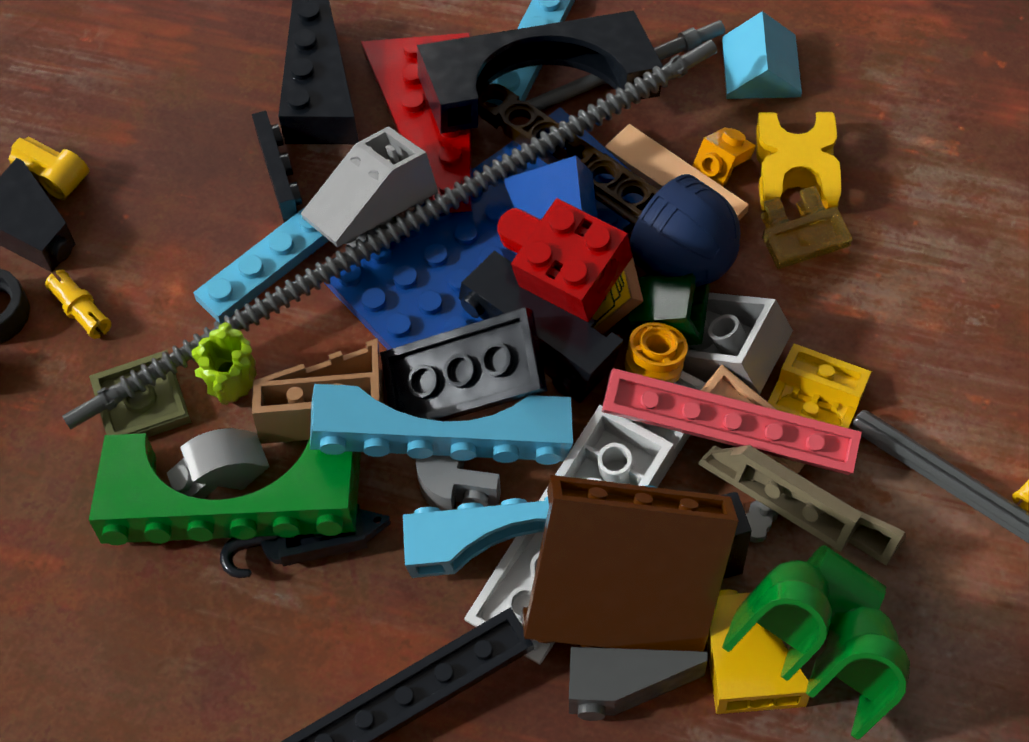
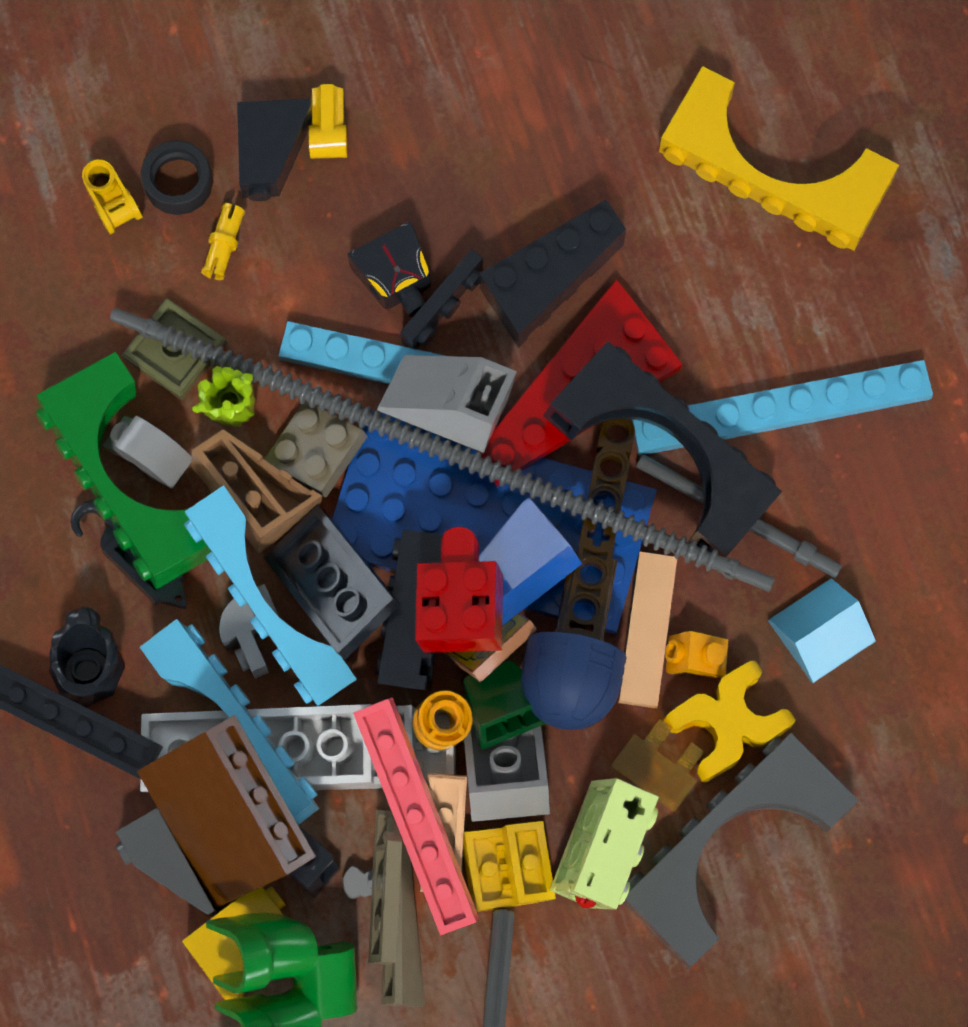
camera: 55 degrees right, 15 degrees up
none -> black piece [49,606,125,706]
none -> dark tan plate [264,401,368,498]
none -> black torso [348,221,431,317]
none -> yellowish green piece [550,778,659,910]
none -> dark grey arch [623,733,859,970]

